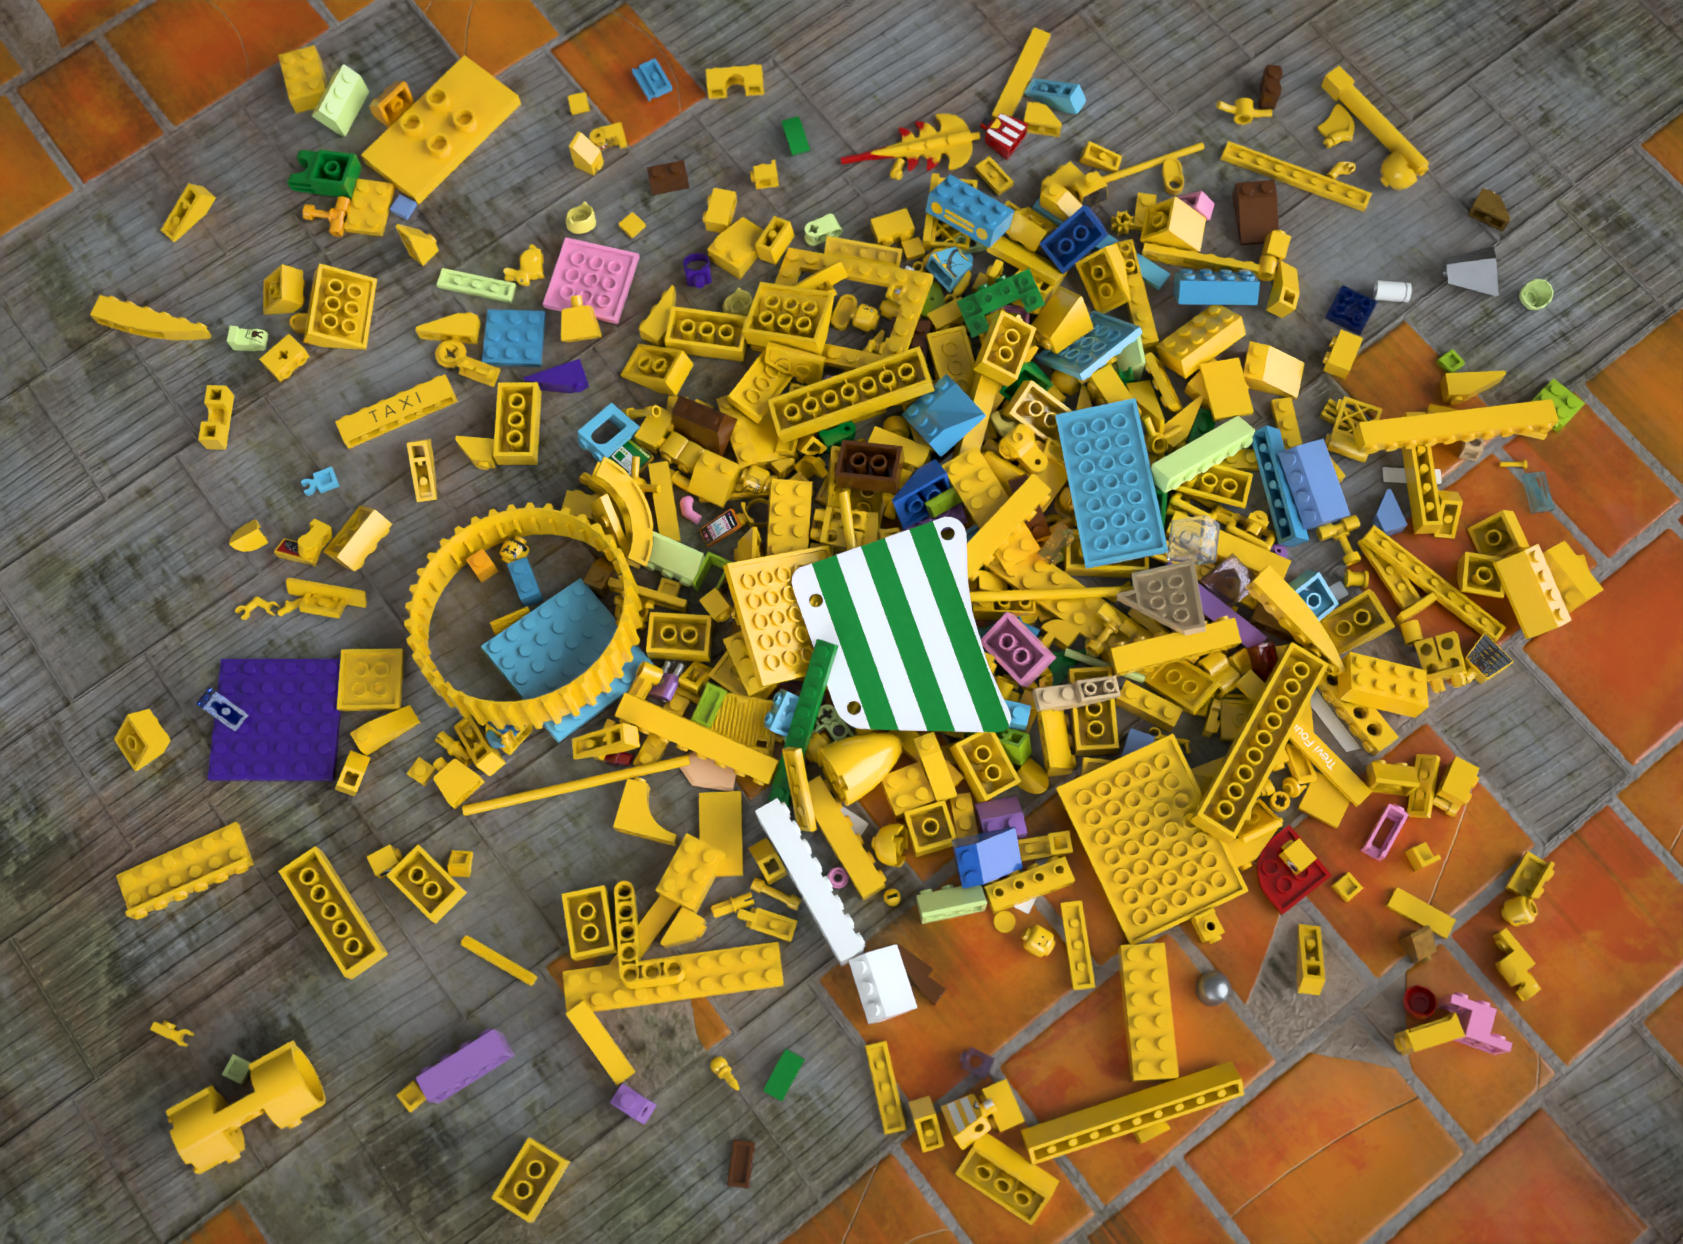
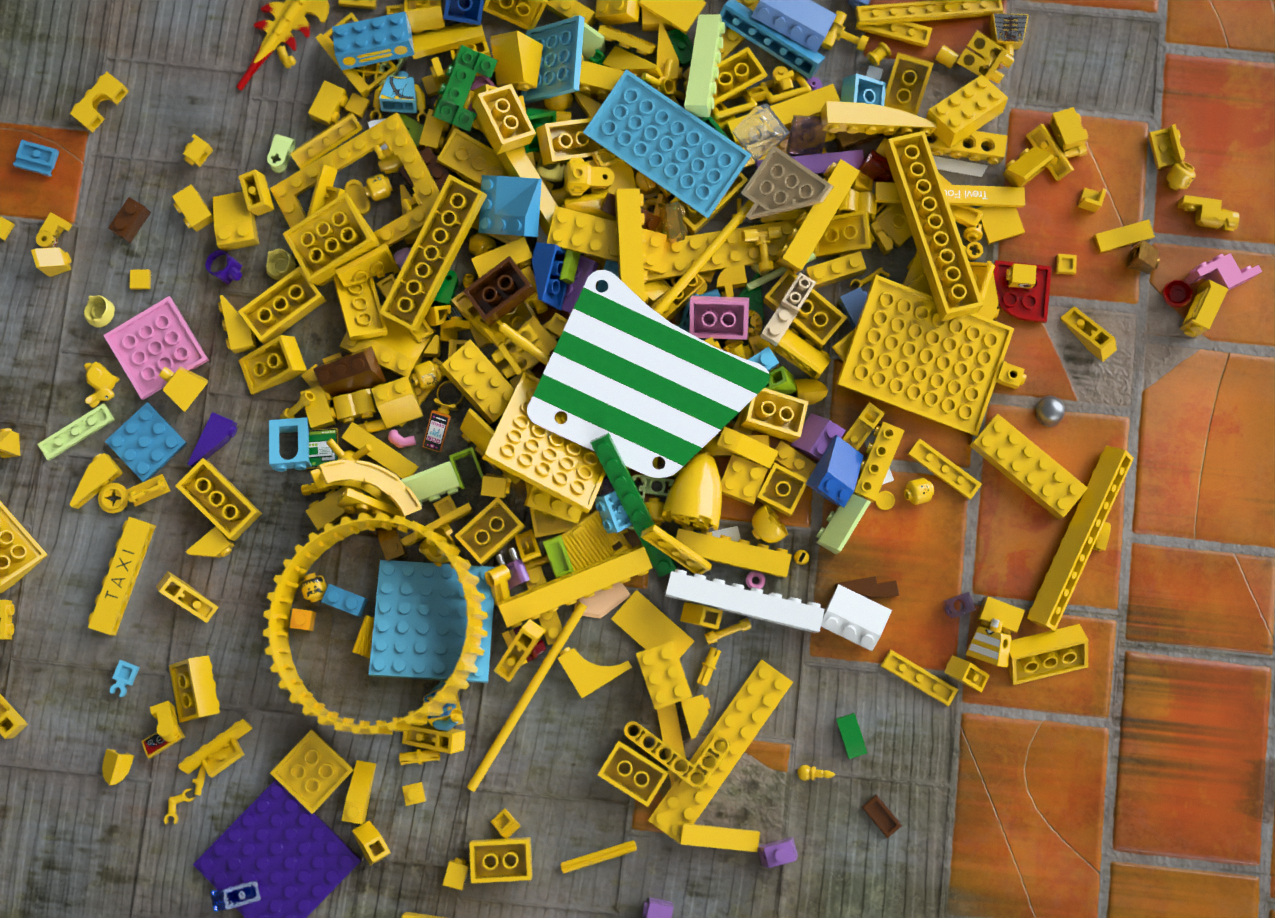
camera: 50 degrees left, 10 degrees up
yellow torso [433,757,485,809] -> none
yellow hinge [737,908,798,942] -> none
green slope [781,116,810,156] -> none
bright pink window [1361,803,1409,861] -> none
yellow tile [1395,593,1437,626] -> none

